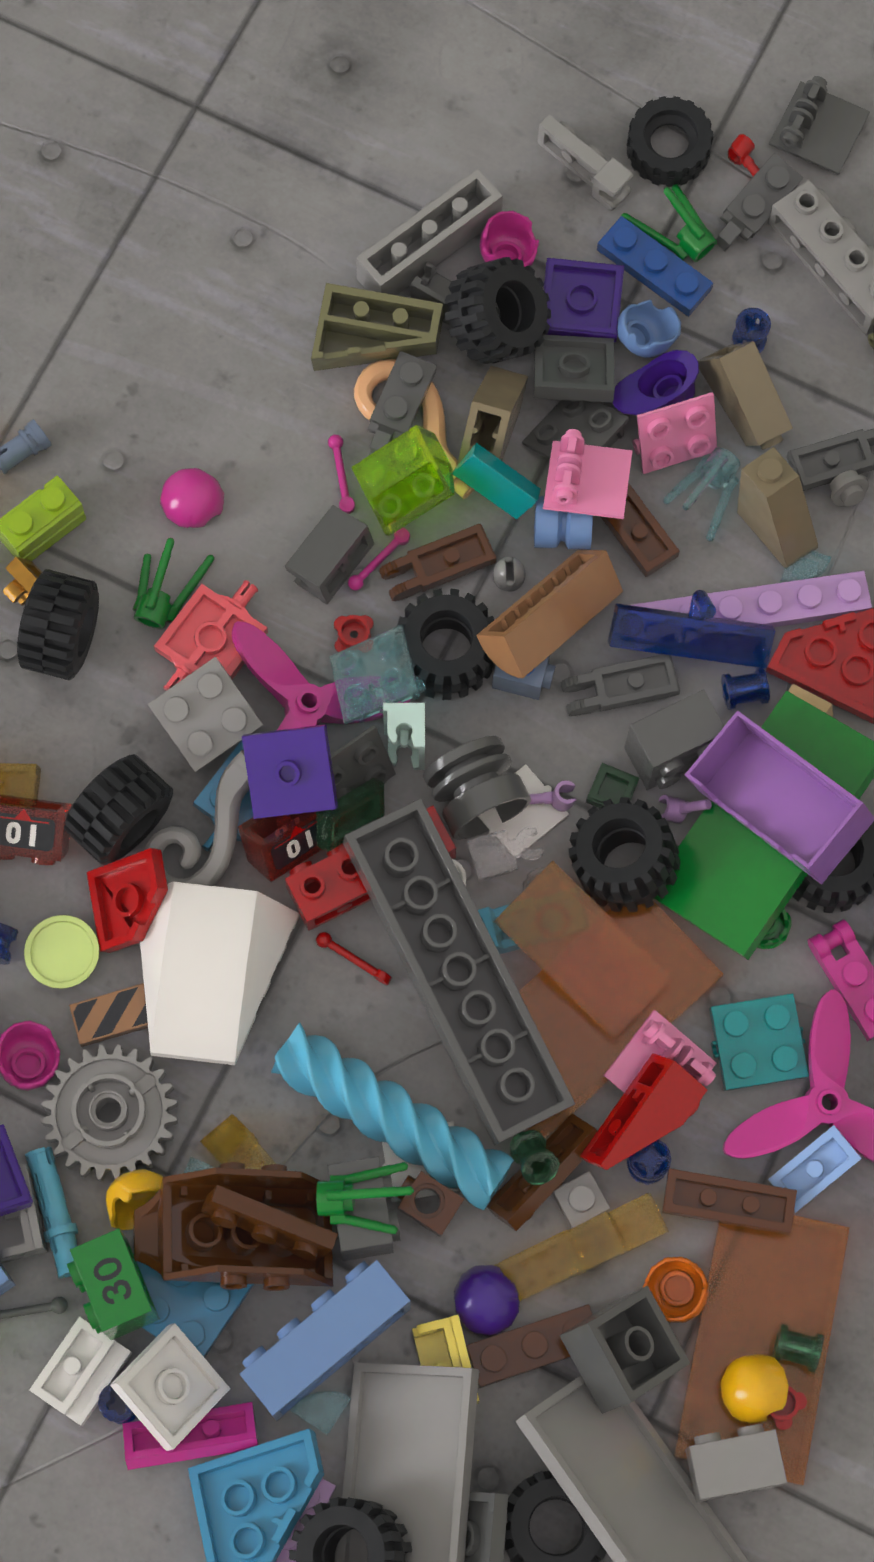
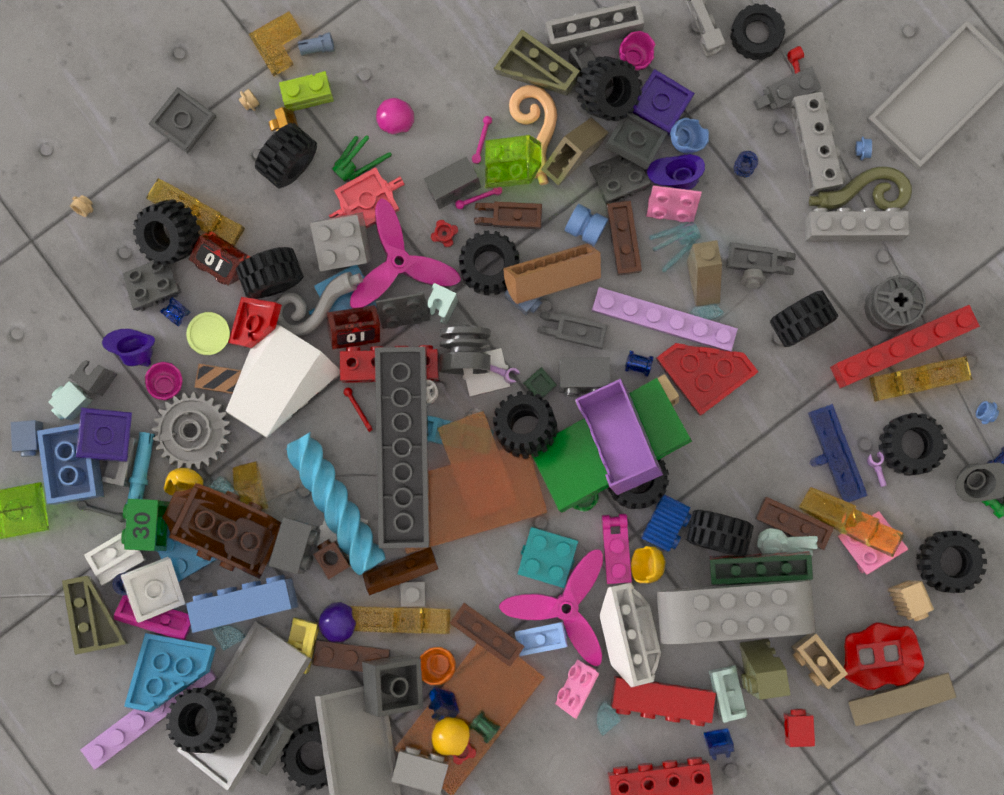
camera: 30 degrees right, 10 degrees up
reddish brown plate [201,1185,338,1261] -> none
dark purple plate [242,724,338,819] -> none
clear green tile [316,778,385,852] -> none
green plant [316,1162,414,1234] -> none
clear light blue hinge [329,625,426,724] -> none
dark grey hinge [368,351,437,461] -> none
teal slope [452,443,541,520] -> none
clear plate [467,826,544,882] -> none
light grey hinge [493,557,525,591] -> none
clear green bush [510,1130,559,1185] -> none
bright pink hinge [543,429,633,519] -> none
red slope [580,1053,707,1170] -> none
blue plate [597,216,713,317] -> none
bright pink hinge [603,1010,717,1093] -> none
clear blue plate [608,590,776,669] -> none
green plant [621,184,717,262] -> none
clear blue wheel [626,1139,672,1185] -> none
lavender hand [659,795,712,823] -> none
dark tan slope [698,341,793,450] -> none
dark grey hinge [769,76,870,175] -> none
none -> olive wedge [62,575,129,655]
none -> clear blue tile [428,687,460,721]

